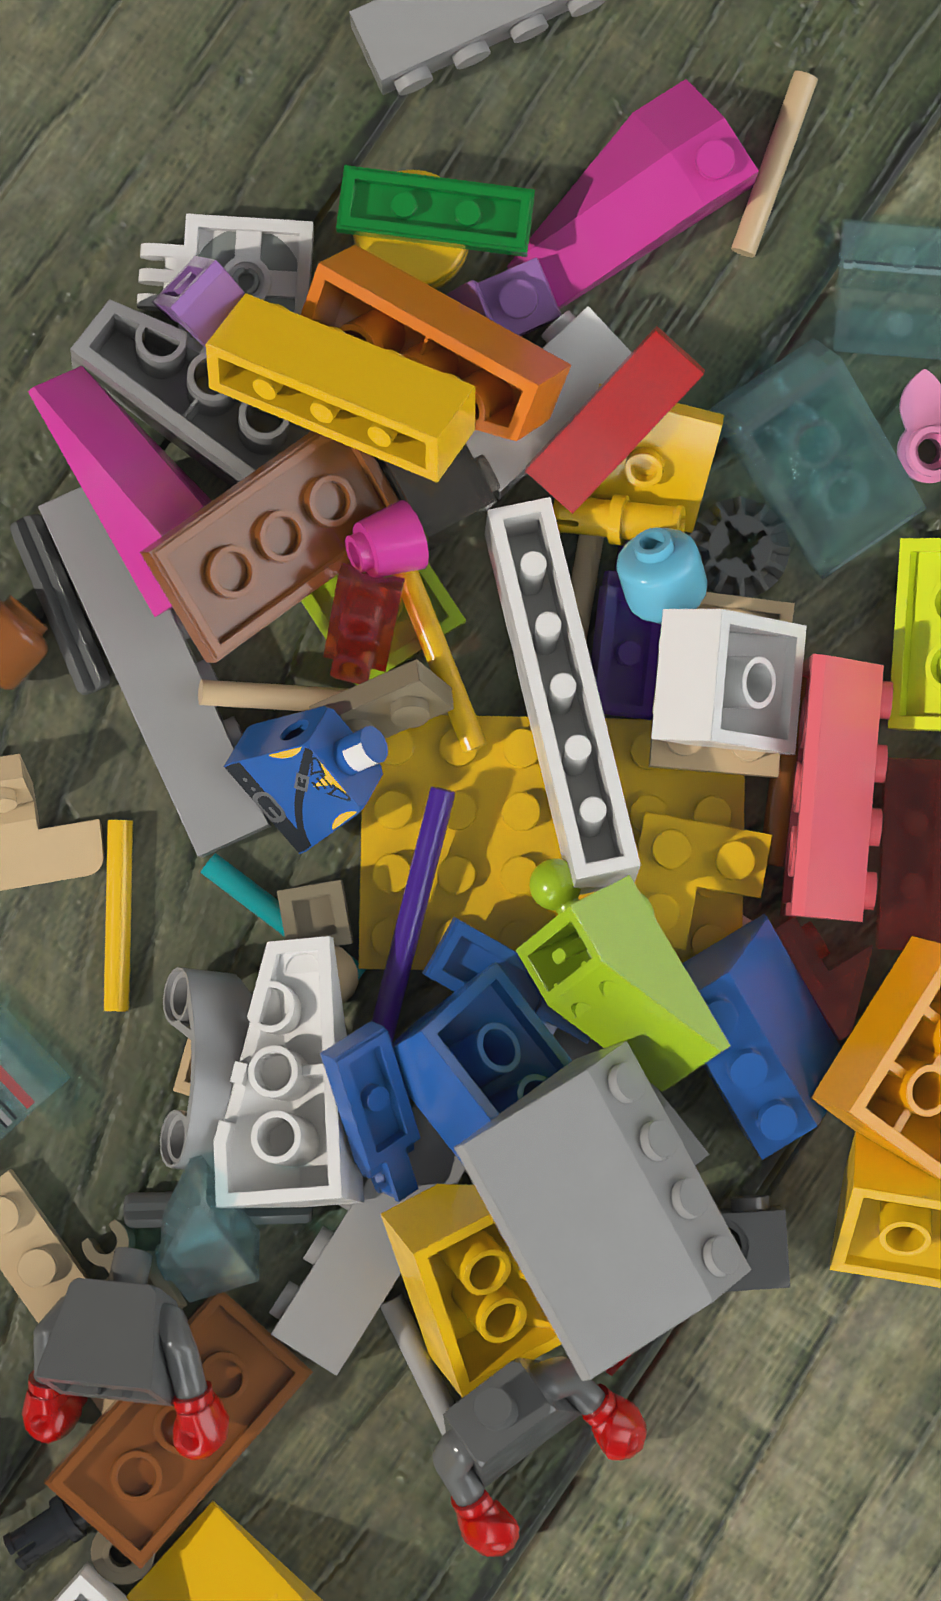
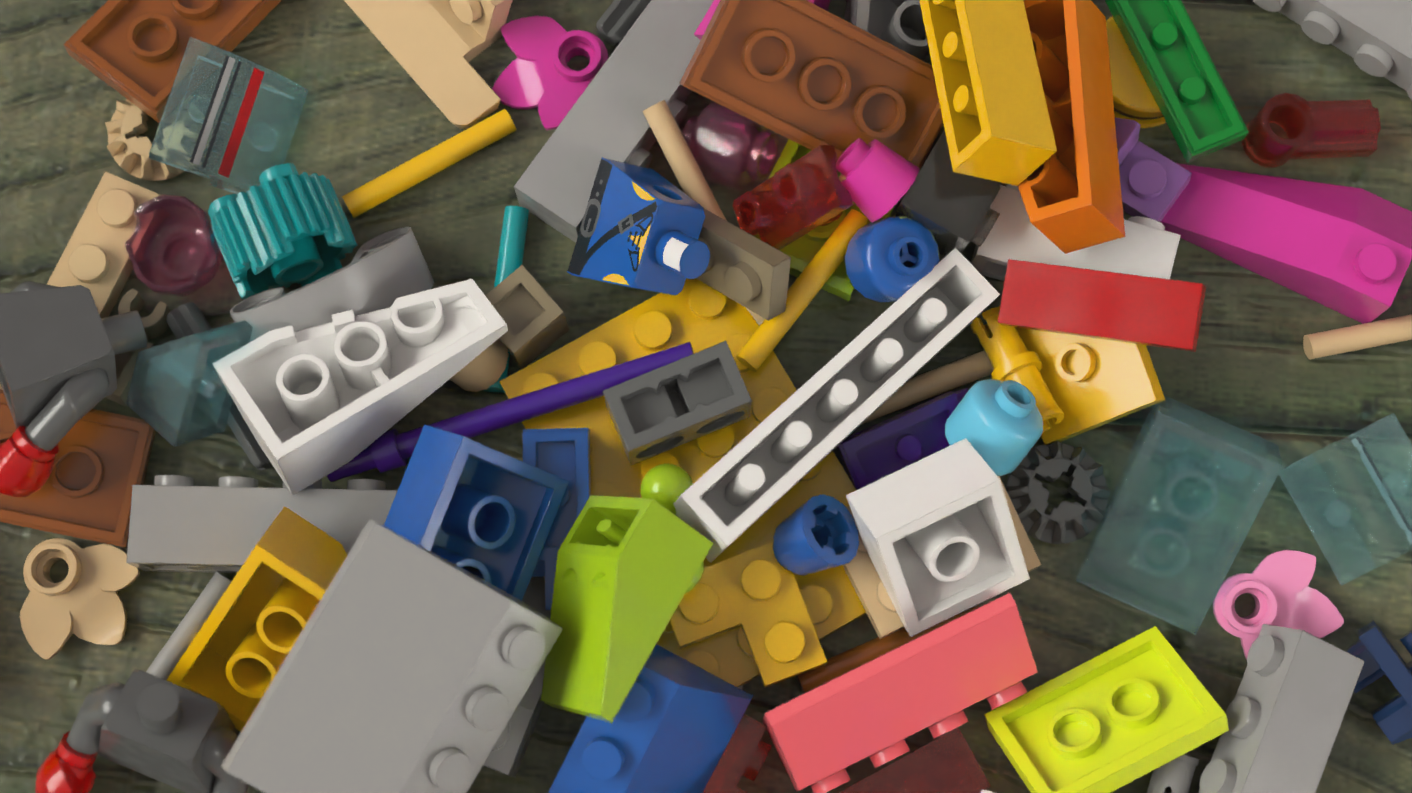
camera: 60 degrees right, 10 degrees down
blue hinge [320,1022,421,1202] -> none
none -> tan plate [19,538,140,660]
none -> clear pink hair [125,194,223,297]
none -> teal brick [208,163,358,299]
none -> dark pink plate [492,16,608,130]
none -> dark grey brick [603,341,752,465]
none -> clear pink head [683,102,779,190]
none -> blue hat [773,494,859,576]
none -> blue head [845,216,940,303]
none -> clear red piece [1242,93,1381,168]

